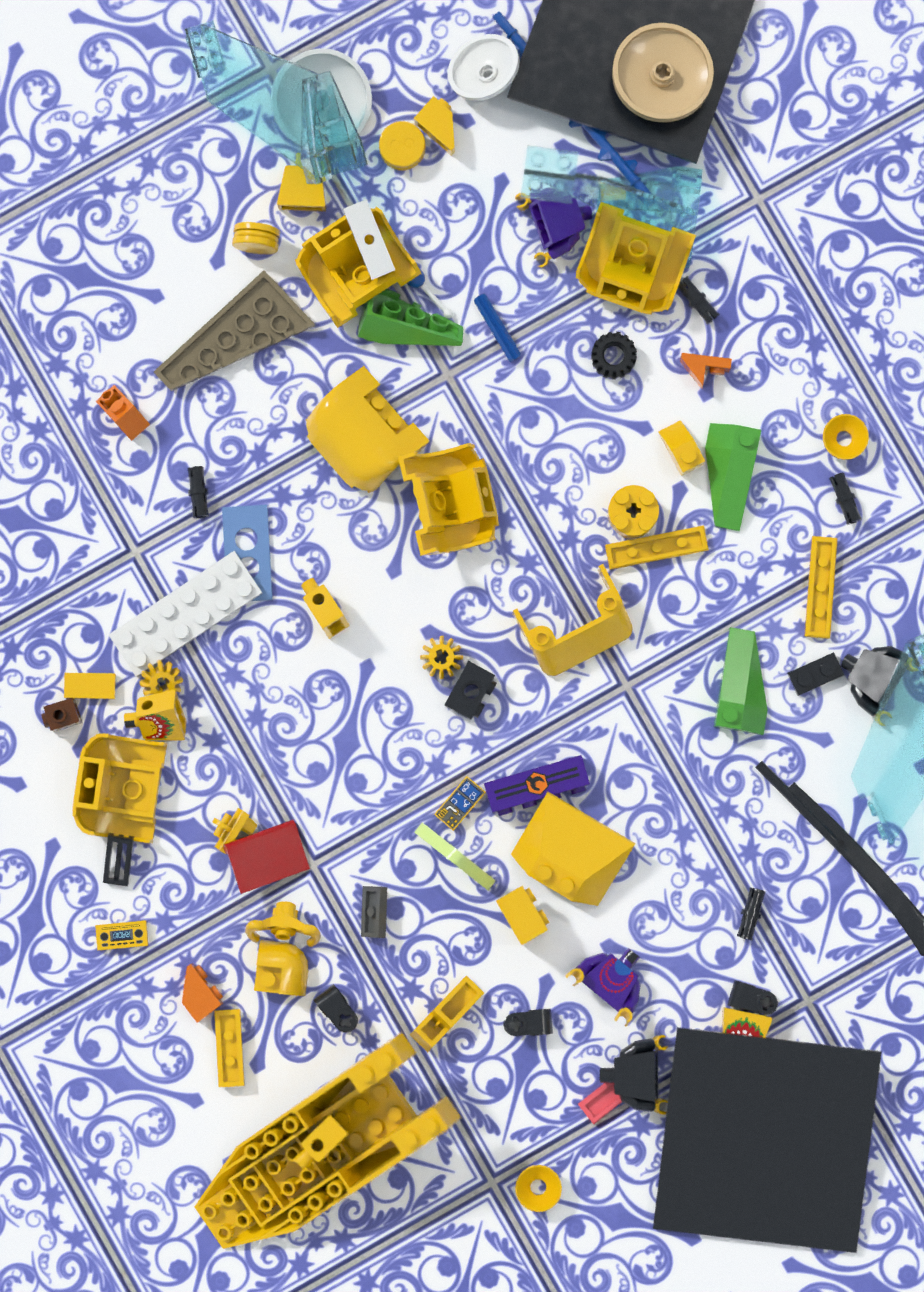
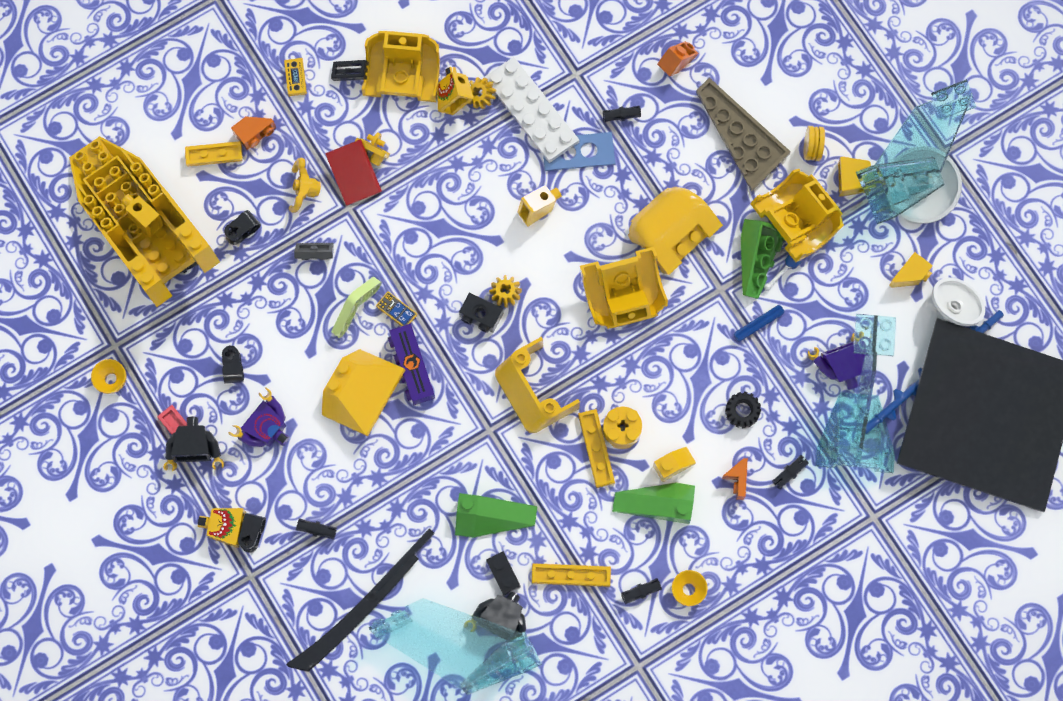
camera: 85 degrees right, 10 degrees down
reddish brown brick [41,698,83,732] -> none
yellow tile [64,673,116,699] -> none
yellow brick [254,940,309,996] -> none
white tile [343,199,395,280] -> none
yellow head [379,121,425,171] -> none
yellow slope [410,975,484,1052] -> none
yellow brick [496,886,550,945] -> none
yellow piece [576,202,696,315] -> none
tan dish [612,23,714,122] -> none
black baseplate [653,1027,882,1253] -> none

